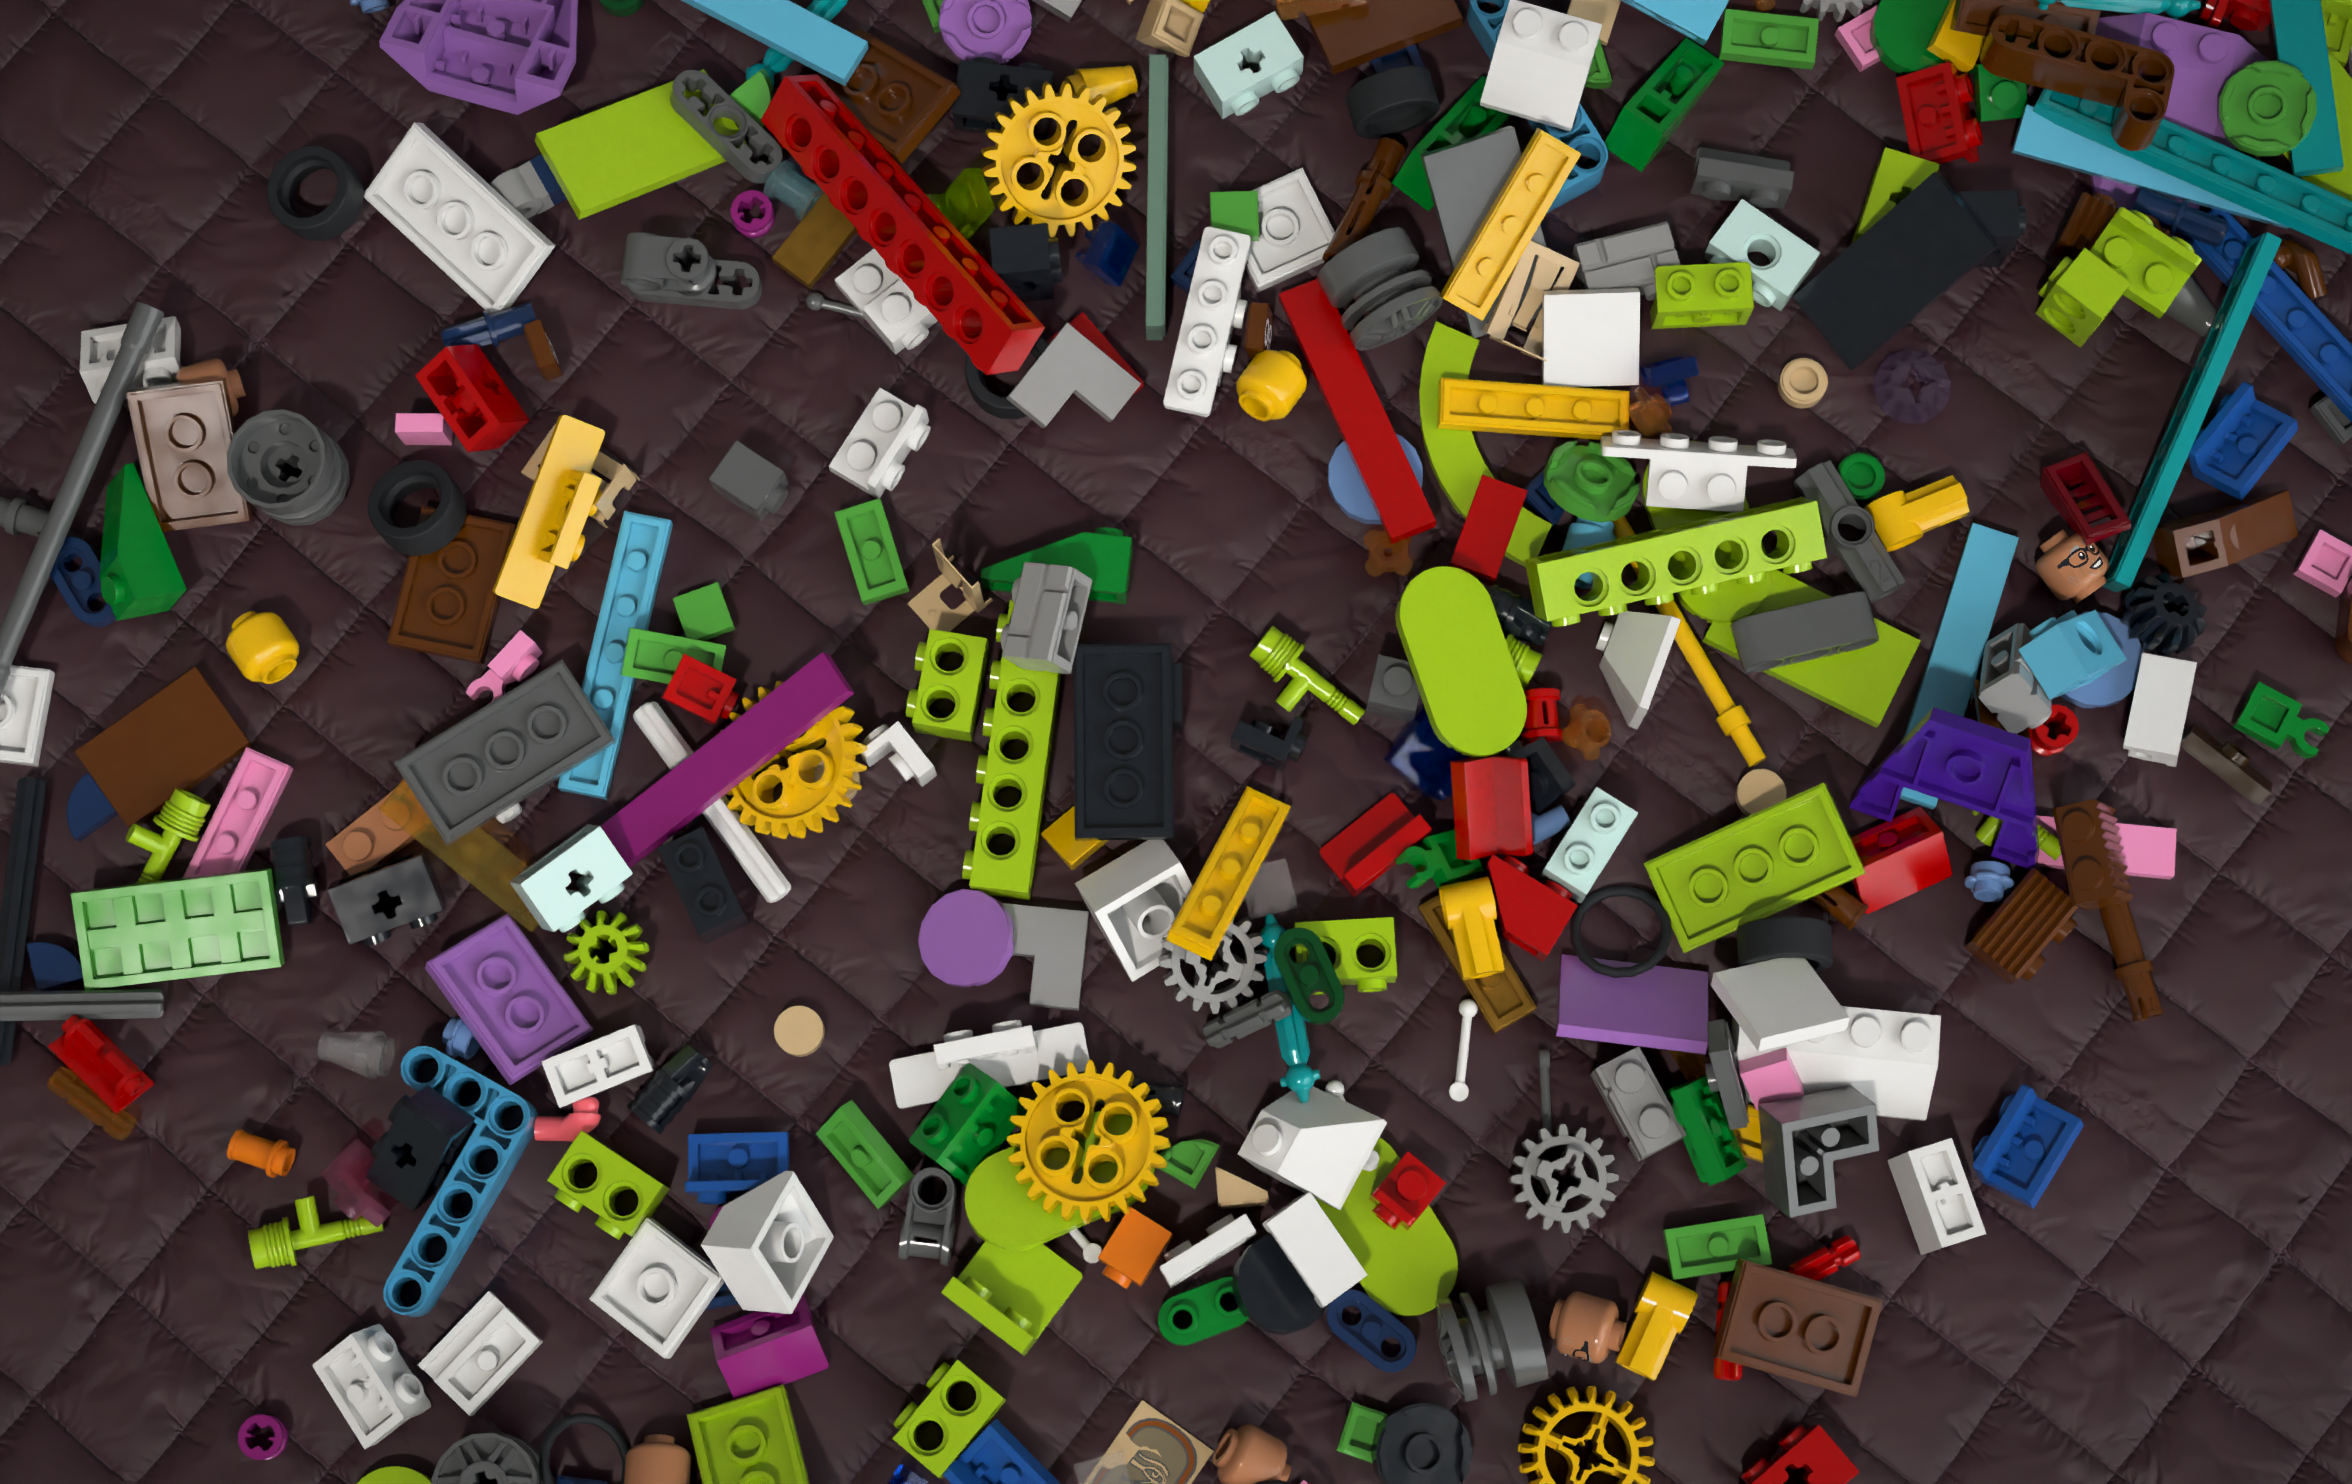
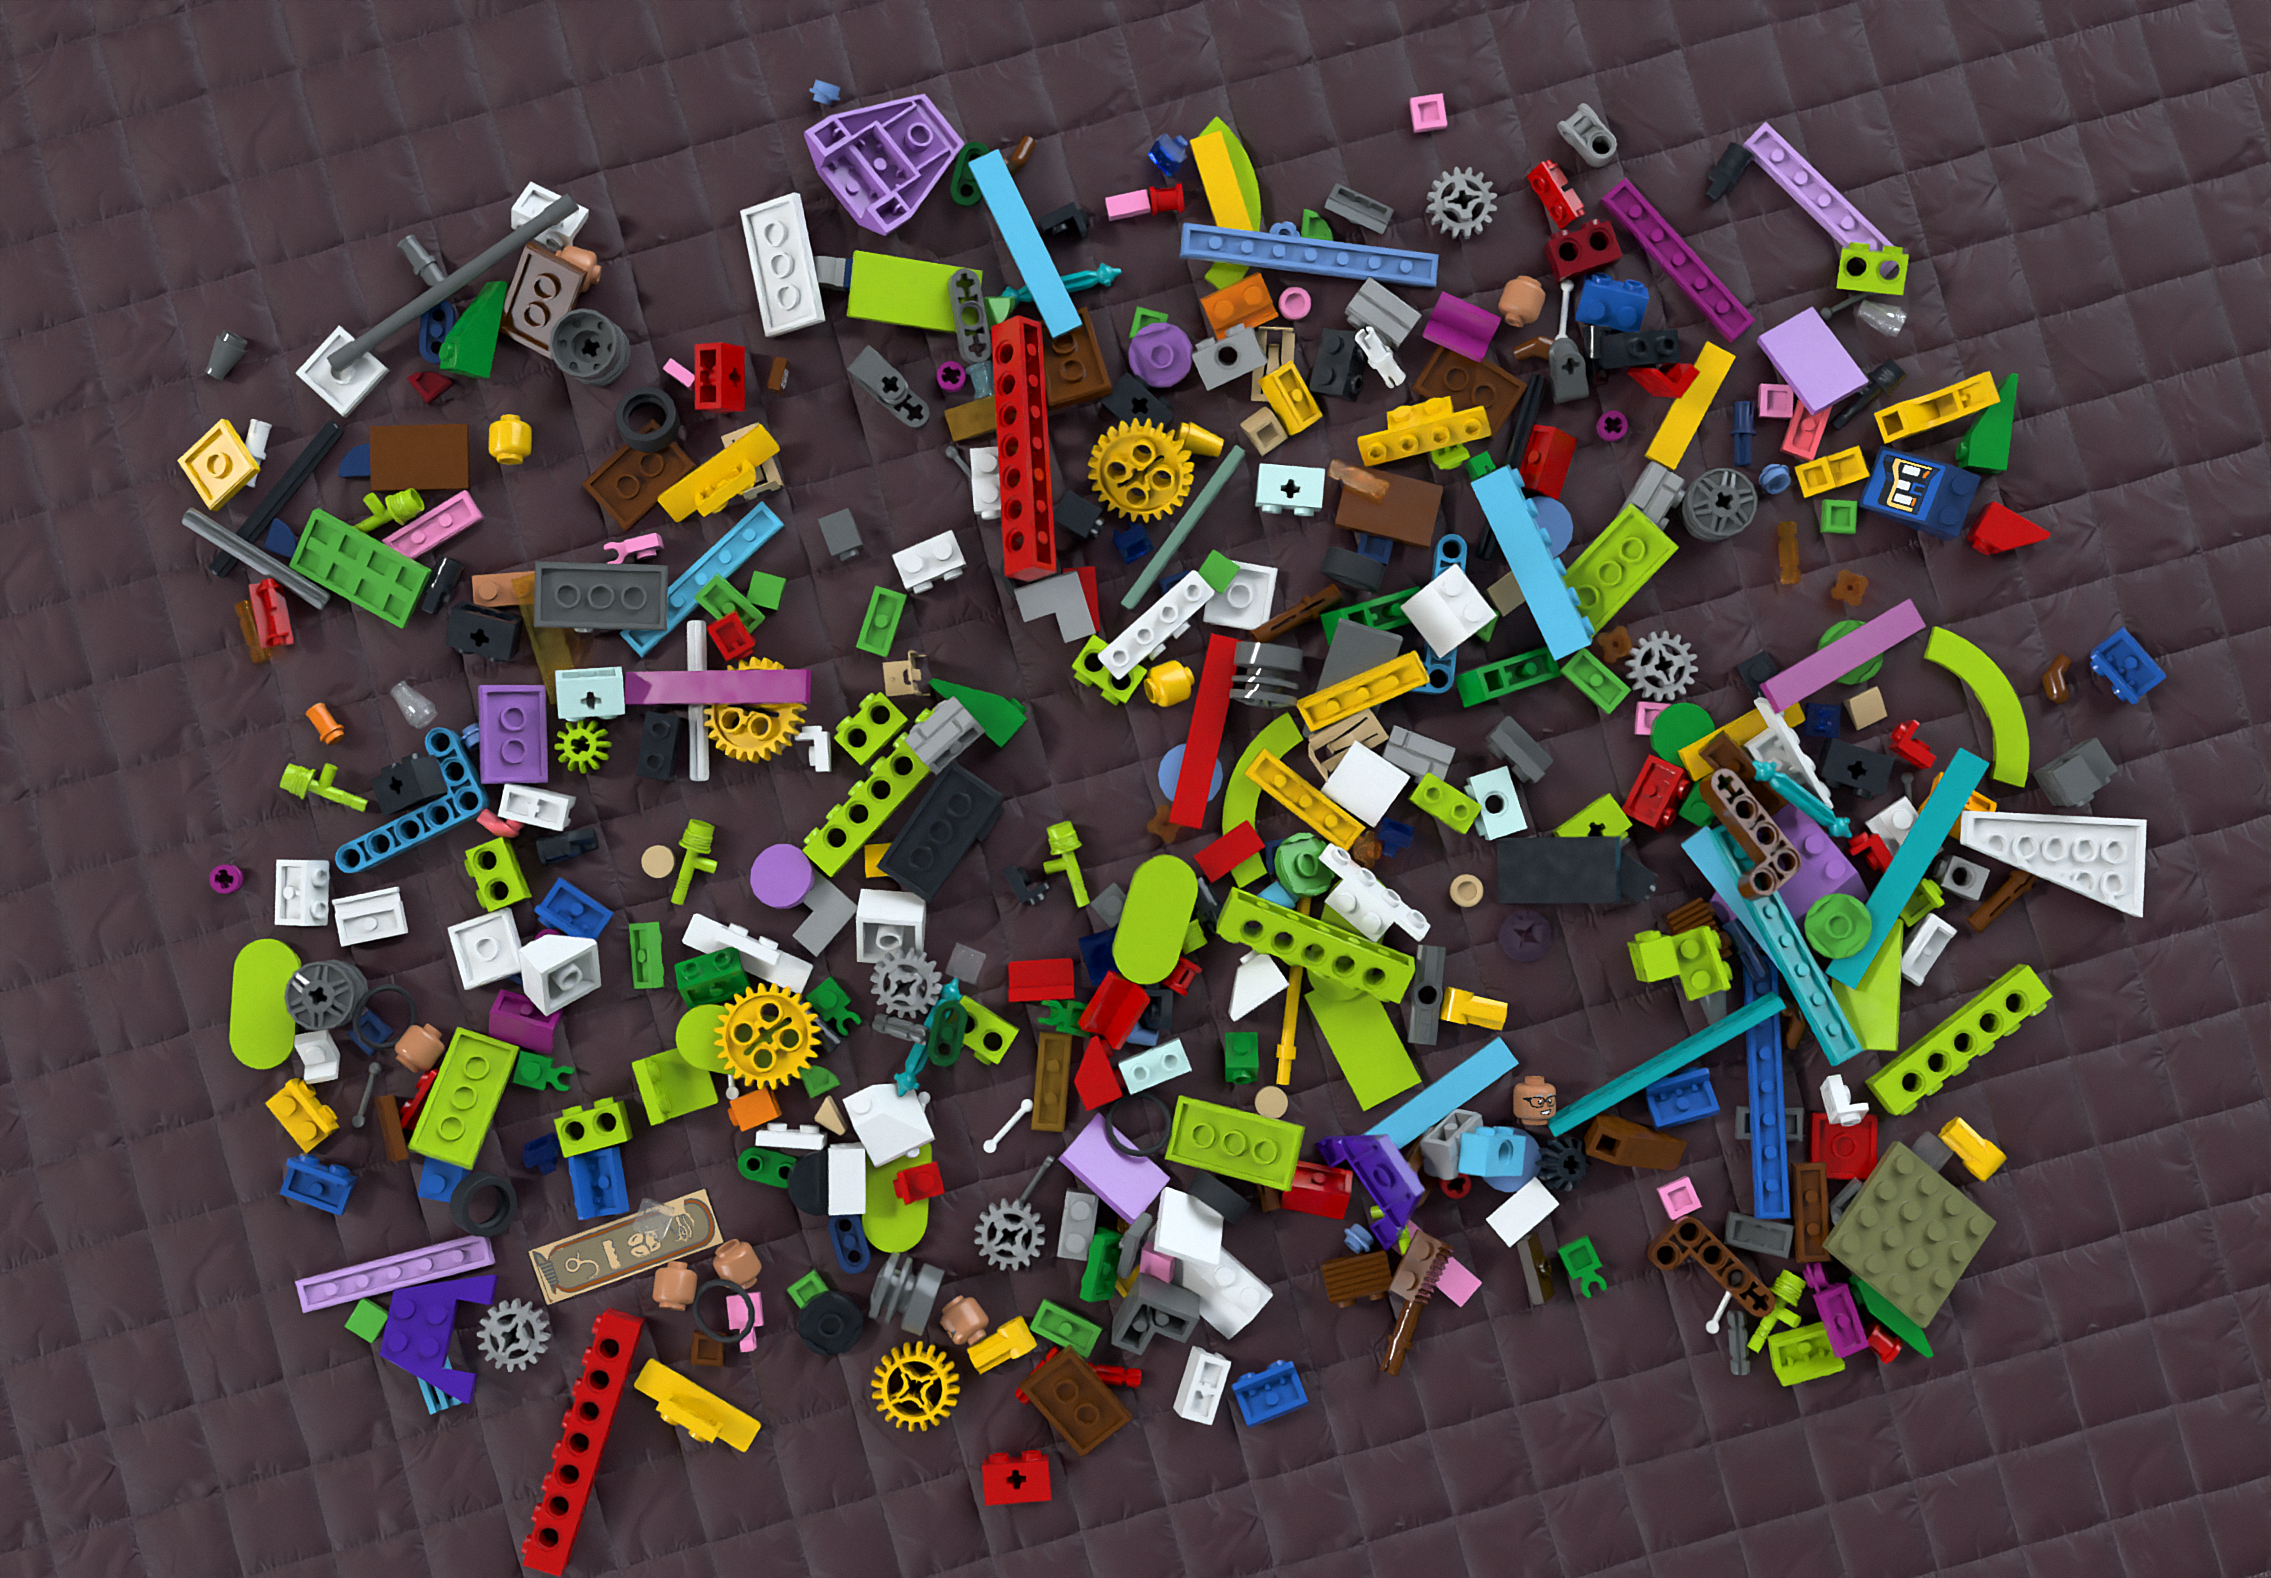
camera: 30 degrees right, 10 degrees up
black tyre [266,145,364,241] -> none
clear pink bracket [321,1139,391,1228] -> none
dark blue axle [441,301,536,348] -> none
dark grey piece [898,1167,958,1266] -> none
clear neon green bracket [926,168,995,239] -> none
yellow tile [1166,786,1291,961] -> none
reddish brown tile [1244,302,1274,361] -> none
yellow piece [1439,877,1505,980] -> none
clear orange plate [1562,704,1611,761] -> none
dark grey beam [1730,592,1879,673] -> none
green tile [1837,453,1885,503] -> none
dark red slope [2040,451,2131,546] -> none
none -> dark red tile [406,372,454,405]
none -> green plate [513,1050,575,1091]
none -> lime piece [671,819,718,905]
none -> green plate [805,976,862,1036]
none -> lime brick [1071,634,1147,706]
none -> green bracket [1225,1032,1259,1085]

